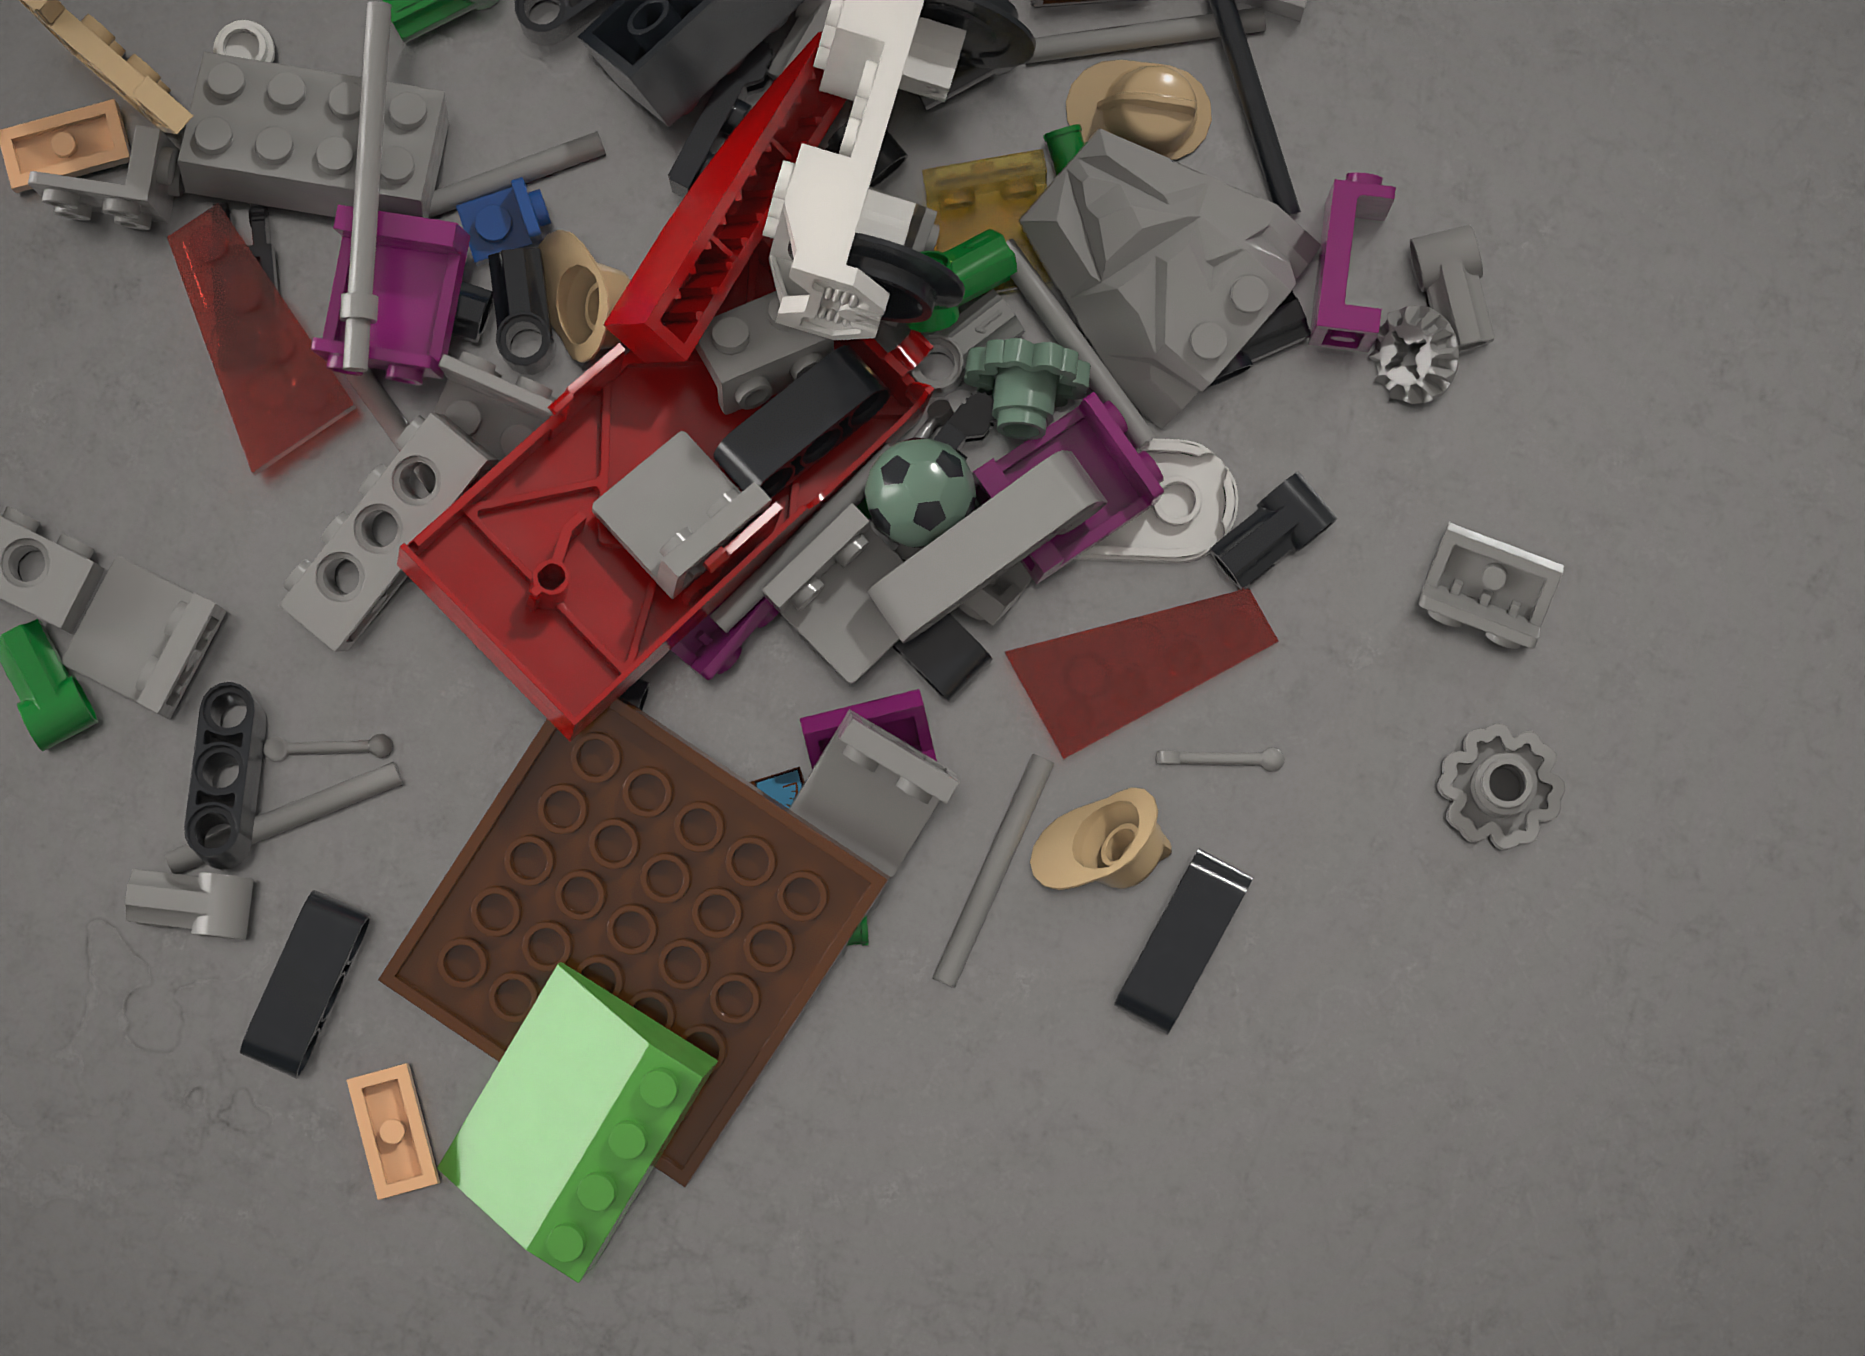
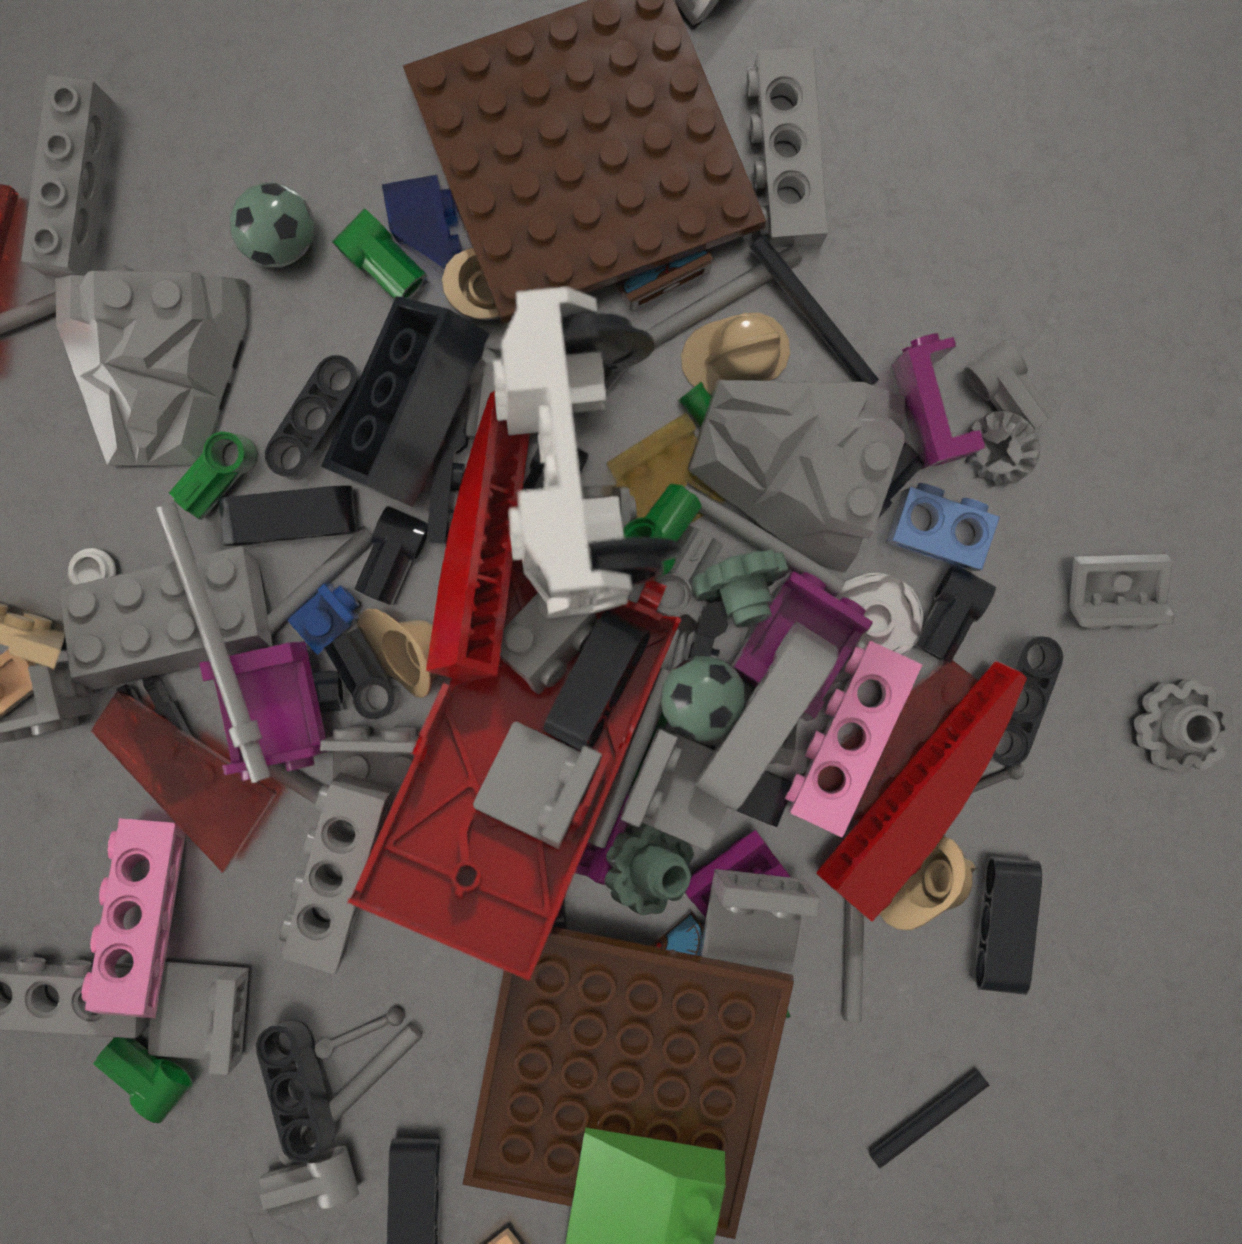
camera: 25 degrees left, 5 degrees up
none -> bright pink brick [82,818,186,1018]
none -> black beam [218,485,357,546]
none -> black piece [354,506,428,605]
none -> sand green plant [605,822,694,916]
none -> bright pink brick [785,641,922,838]
none -> red slope [816,661,1027,922]
none -> black bar [869,1070,990,1169]
none -> medium blue brick [885,483,1000,572]
none -> black beam [990,636,1064,767]

